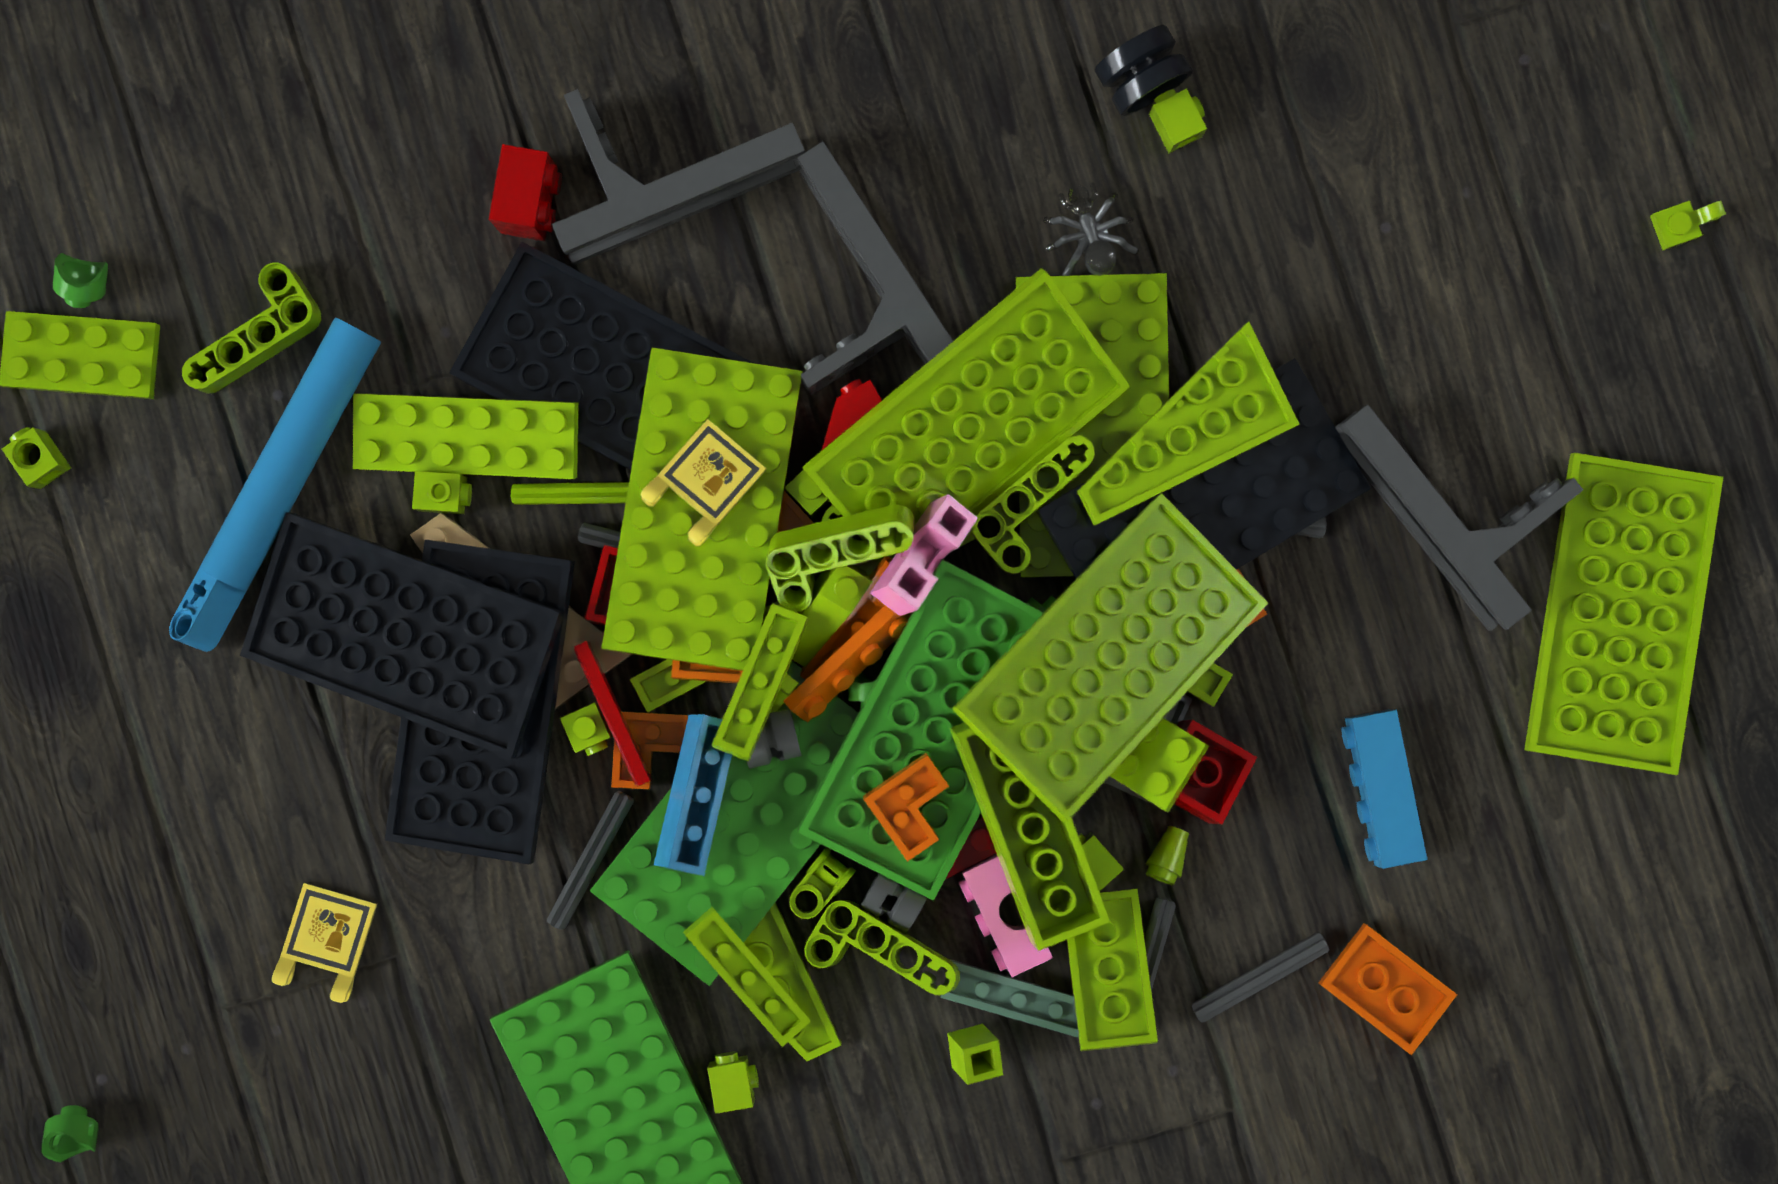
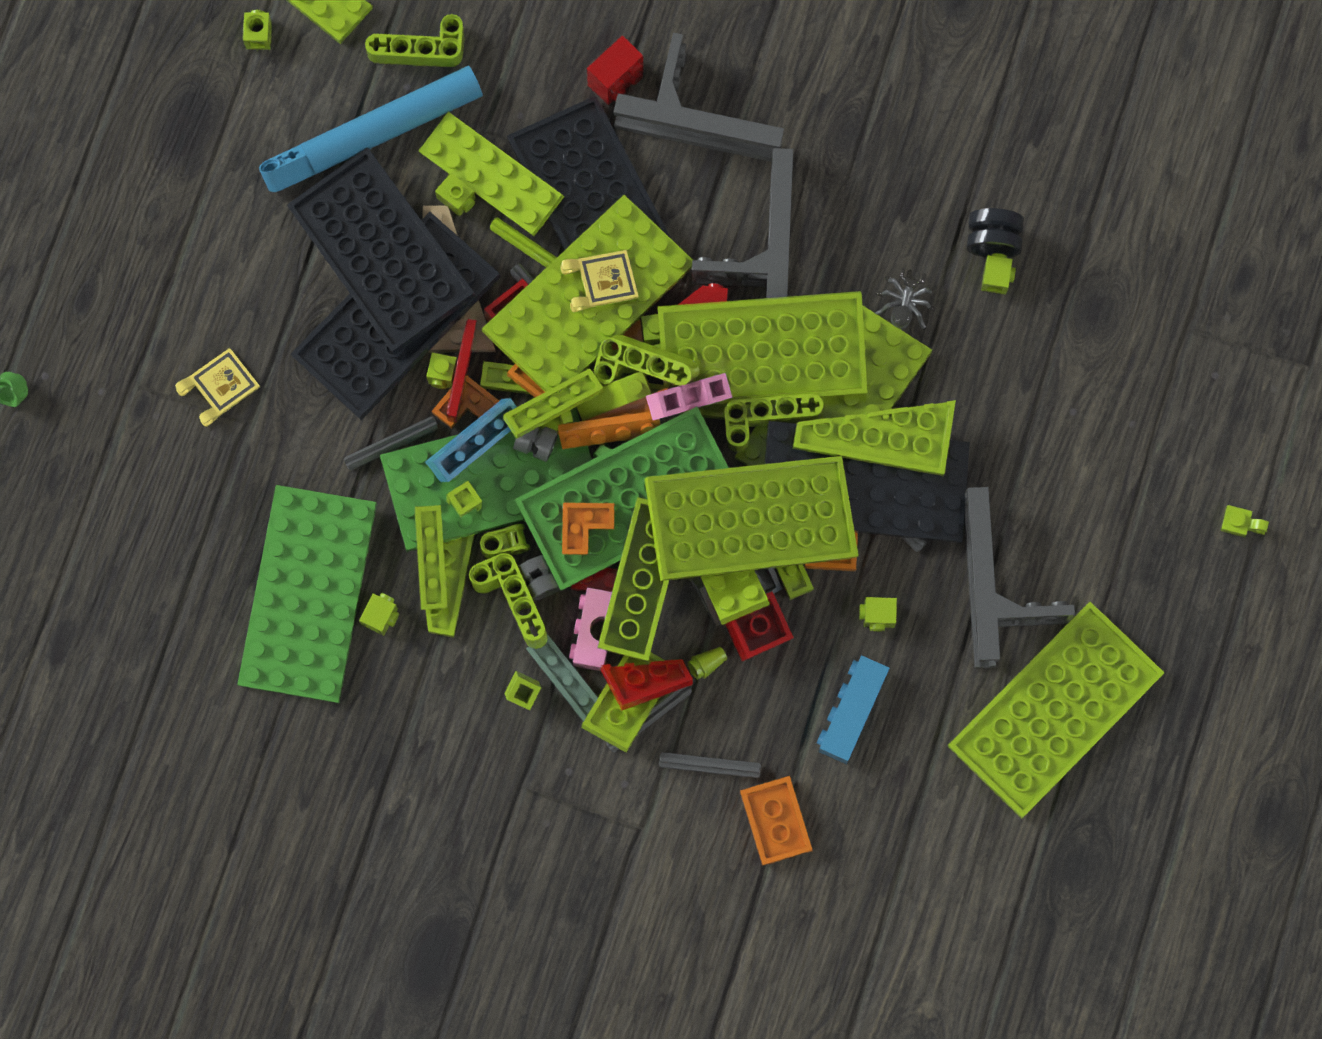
camera: 40 degrees right, 10 degrees down
lime brick [1078,833,1124,892] -> none
none -> lime panel [447,481,482,517]
none -> red wing [601,659,693,711]
none -> lime brick [859,597,897,631]

